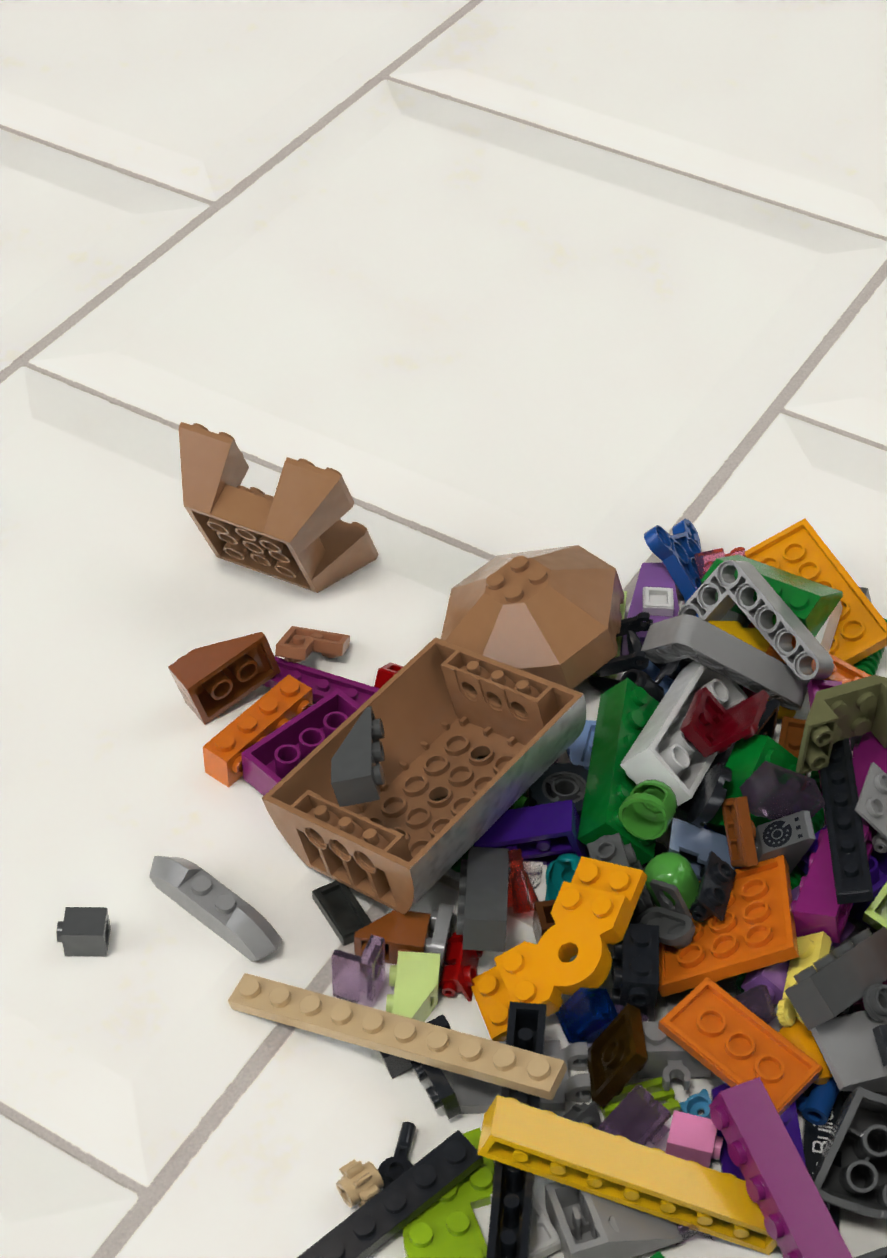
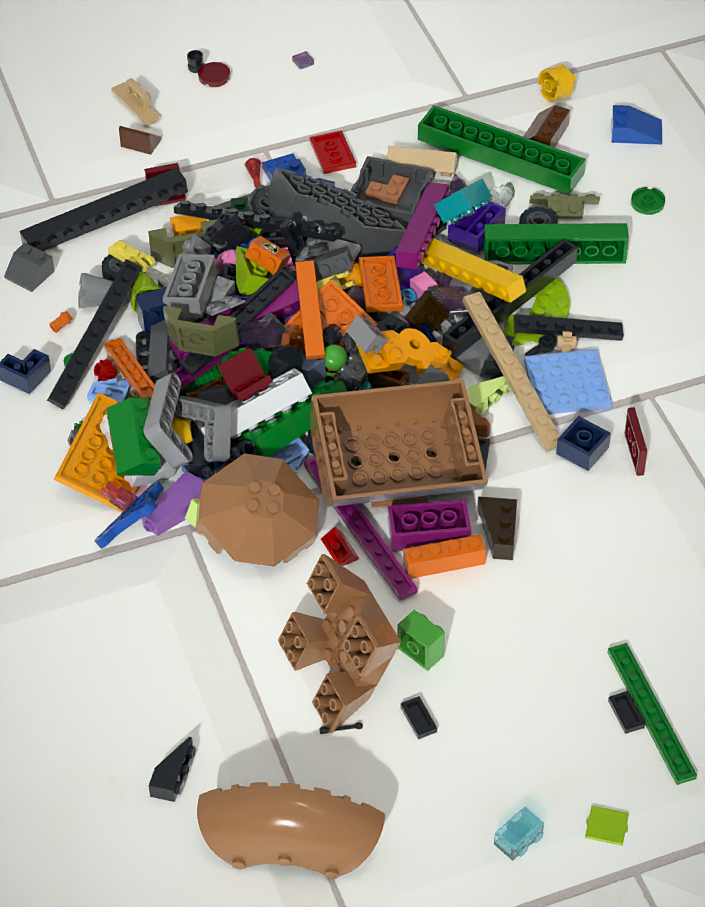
camera: 140 degrees left, 5 degrees up
dark grey brick [56,907,111,957] -> none
light grey brick [149,856,282,961] -> none
dark orange slope [168,632,281,725] -> none
nougat plate [275,626,350,663] -> none
dark grey slope [331,706,385,807] -> none
clear purple panel [331,935,385,1008] -> none
bright green helmet [618,780,677,840] -> none
white tile [642,587,674,617] -> none
none -> black slope [148,737,196,802]
none -> medium nougat brick [197,782,385,879]
none -> orange tile [295,261,325,360]
none -> light grey hinge [346,315,389,354]
none -> bright green brick [397,609,445,671]
none -> black tile [400,696,437,739]
none -> dark brown wedge [477,496,517,560]
none -> light blue plate [524,349,612,415]
none -> dark blue brick [556,416,611,471]
none -> dark red tile [624,407,647,476]

